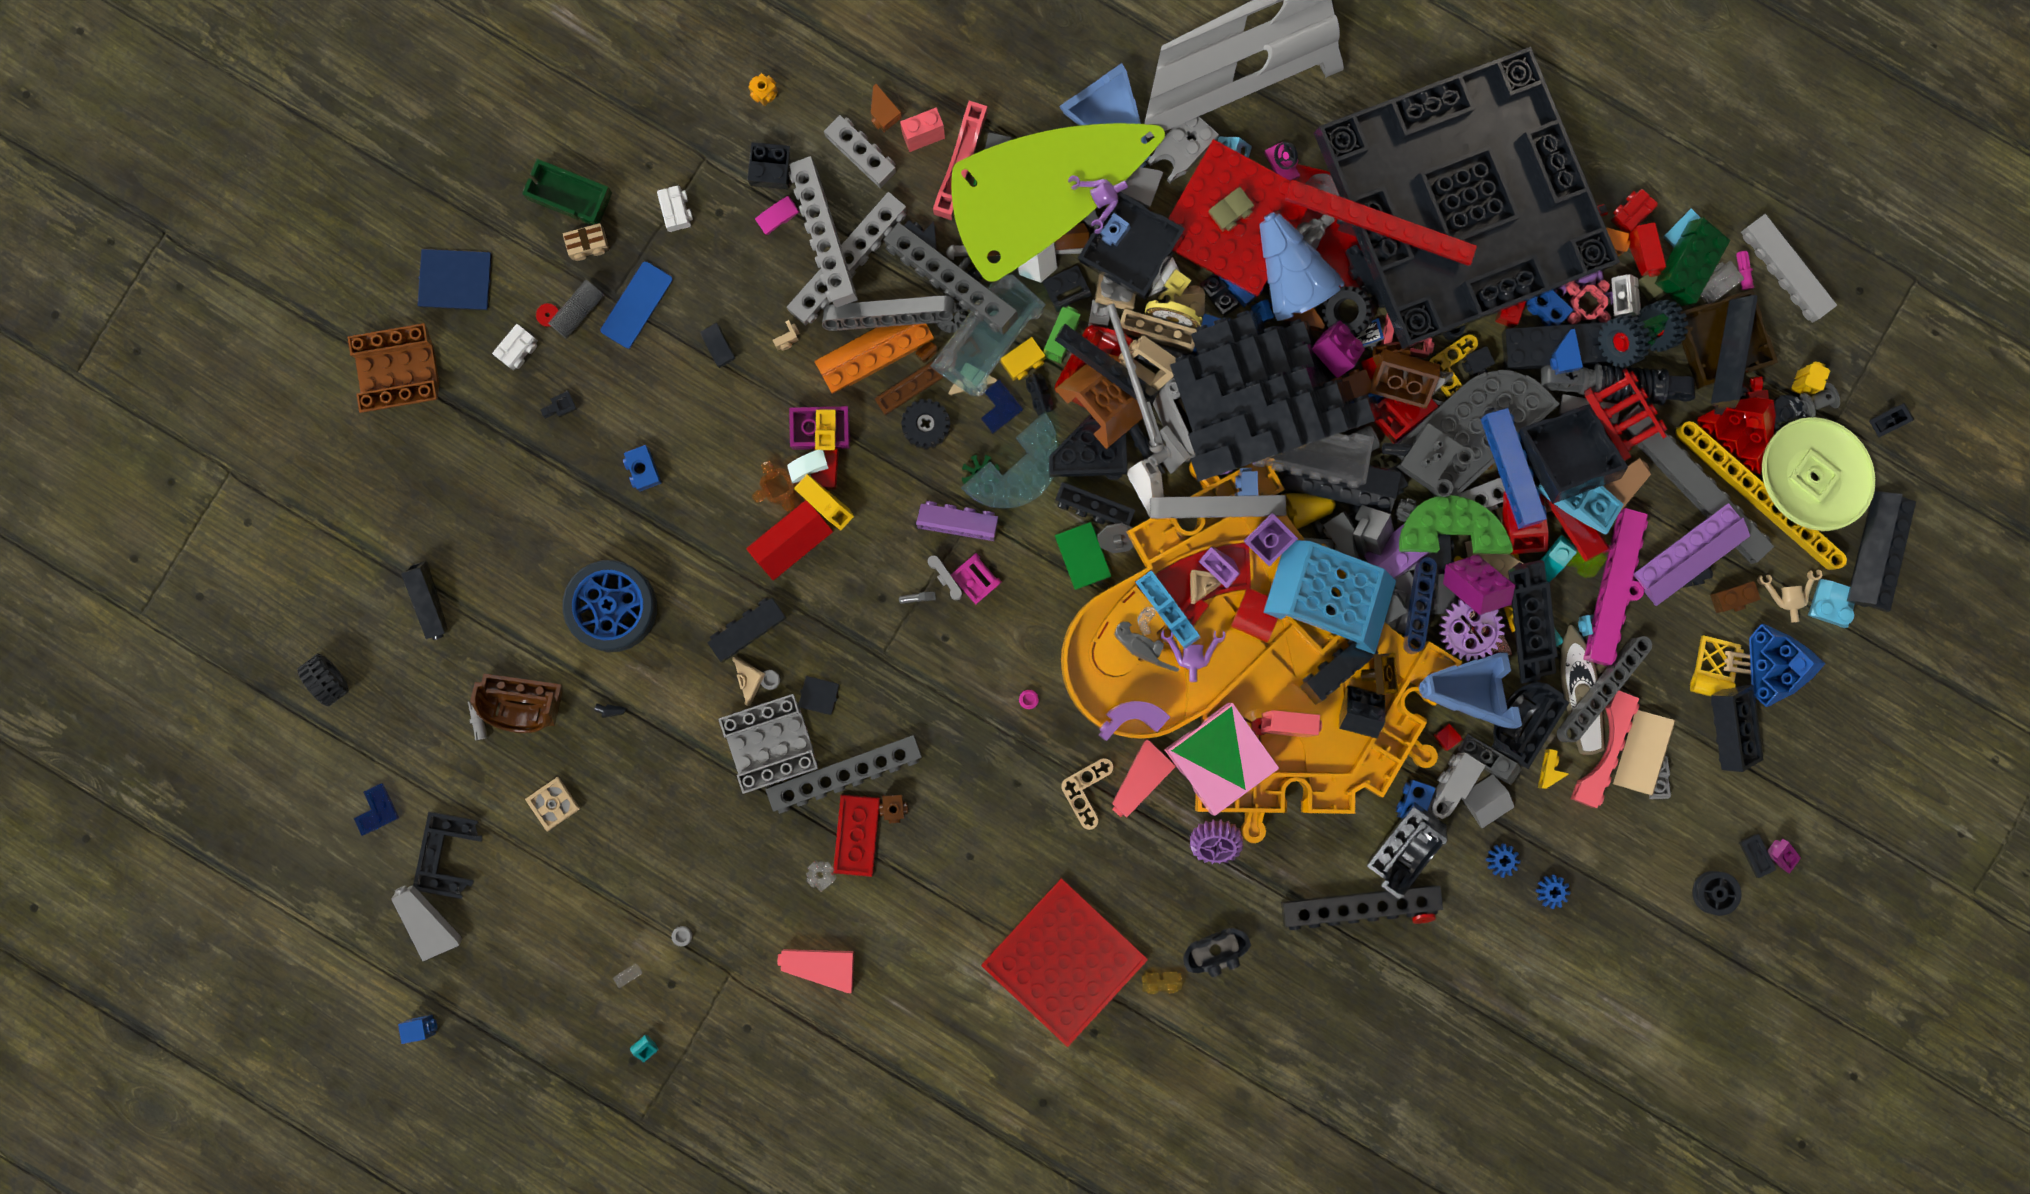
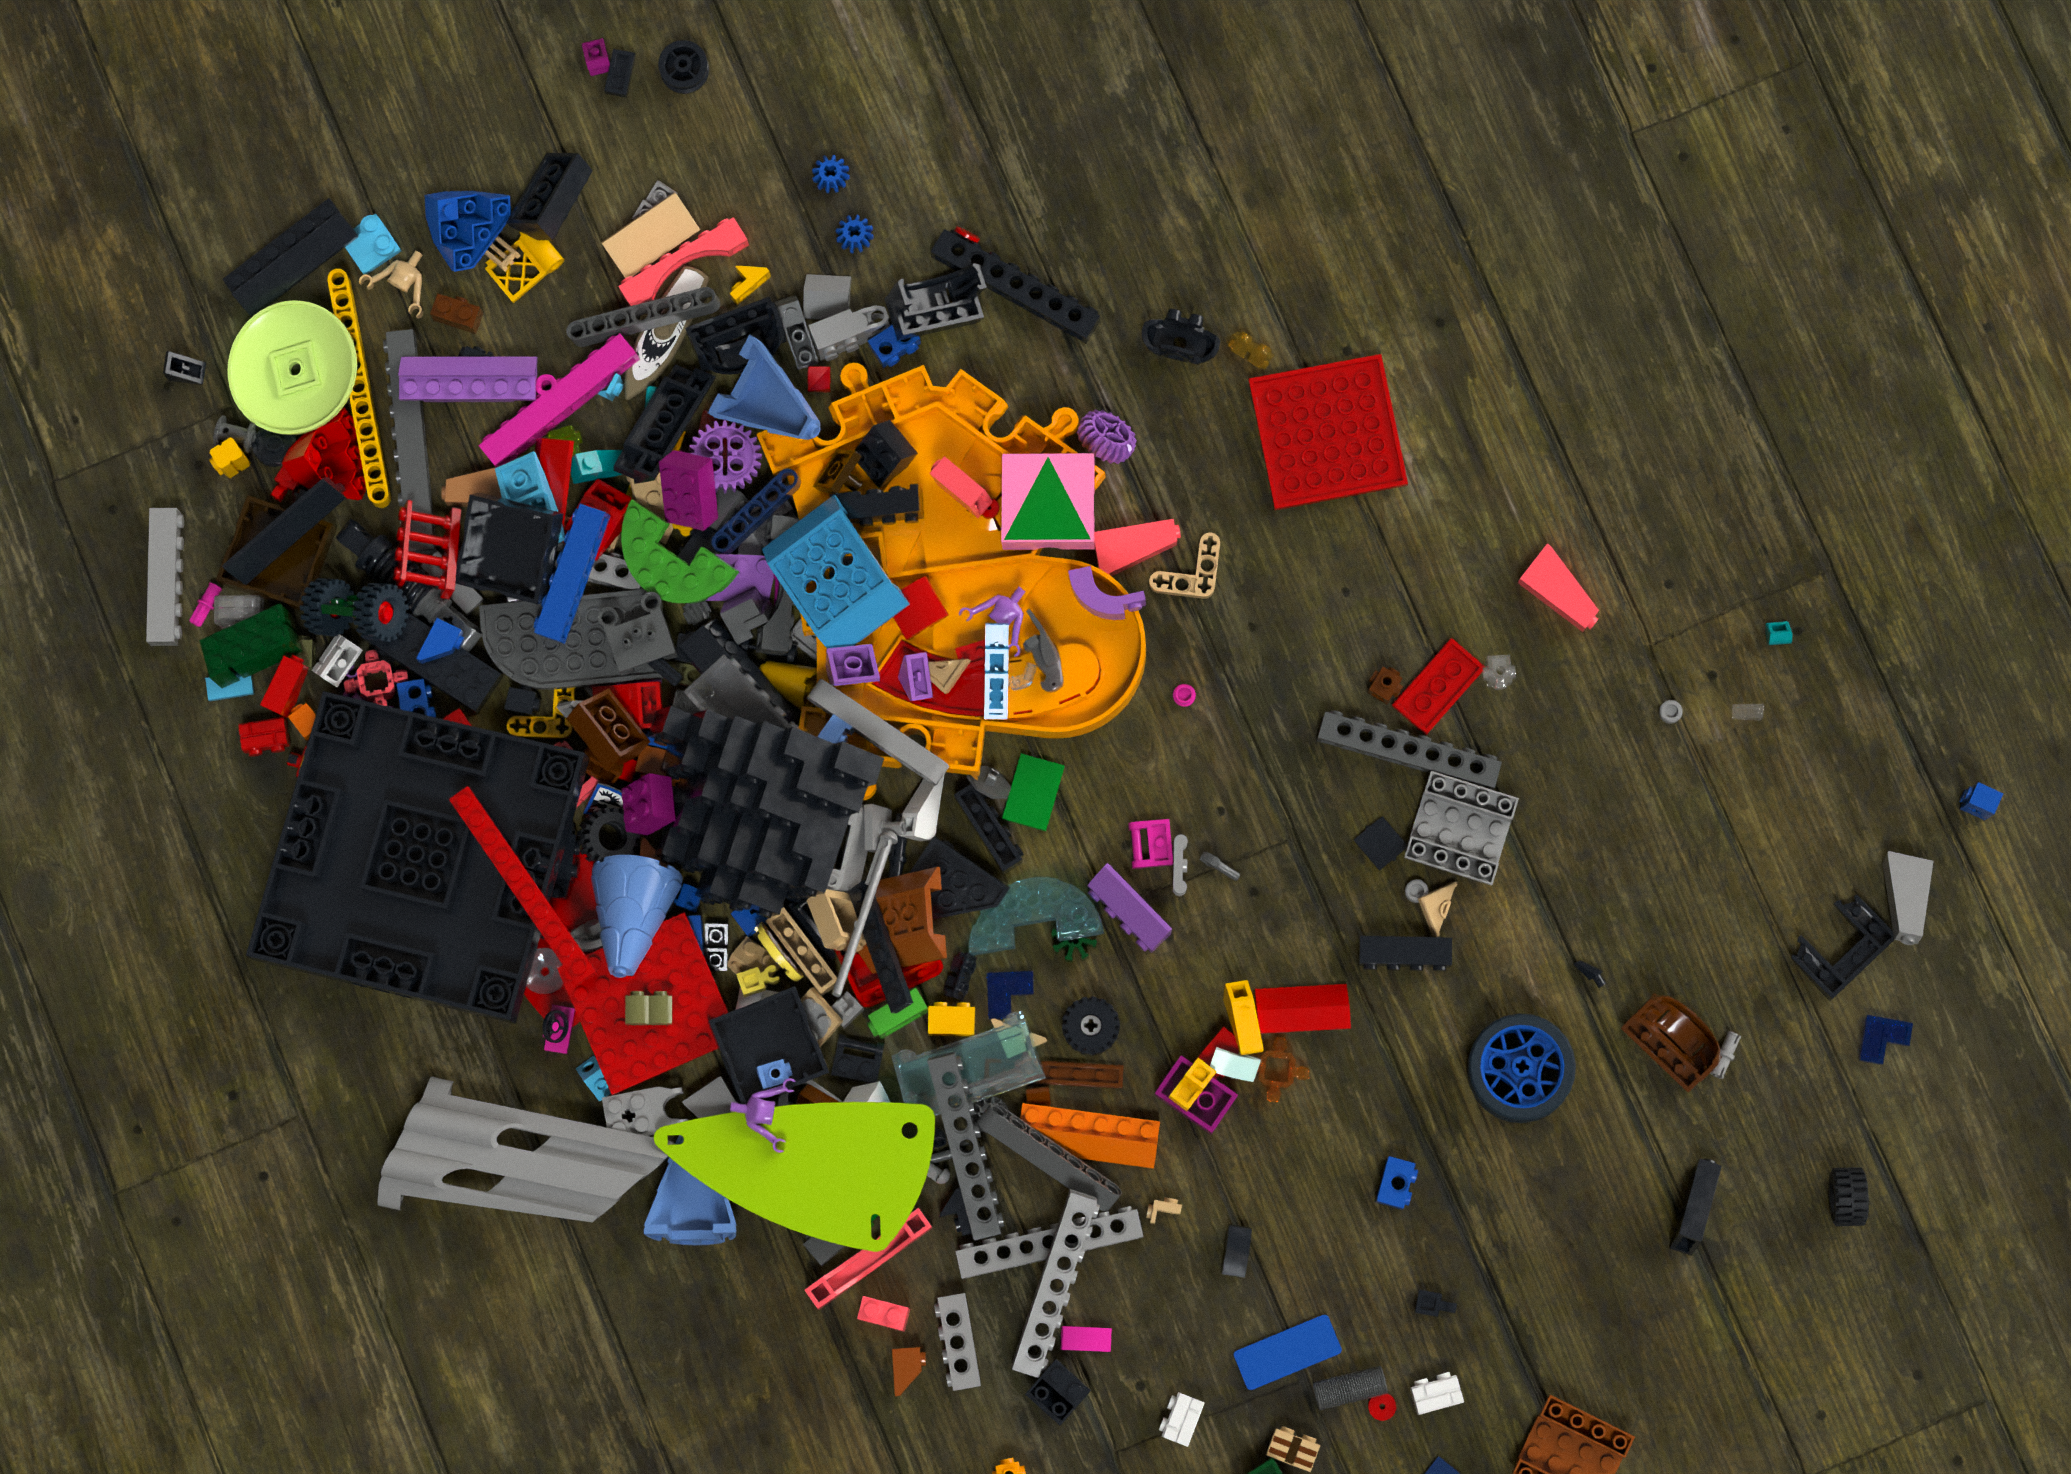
camera: 140 degrees left, 5 degrees down
tan piece [525,777,581,832] -> none

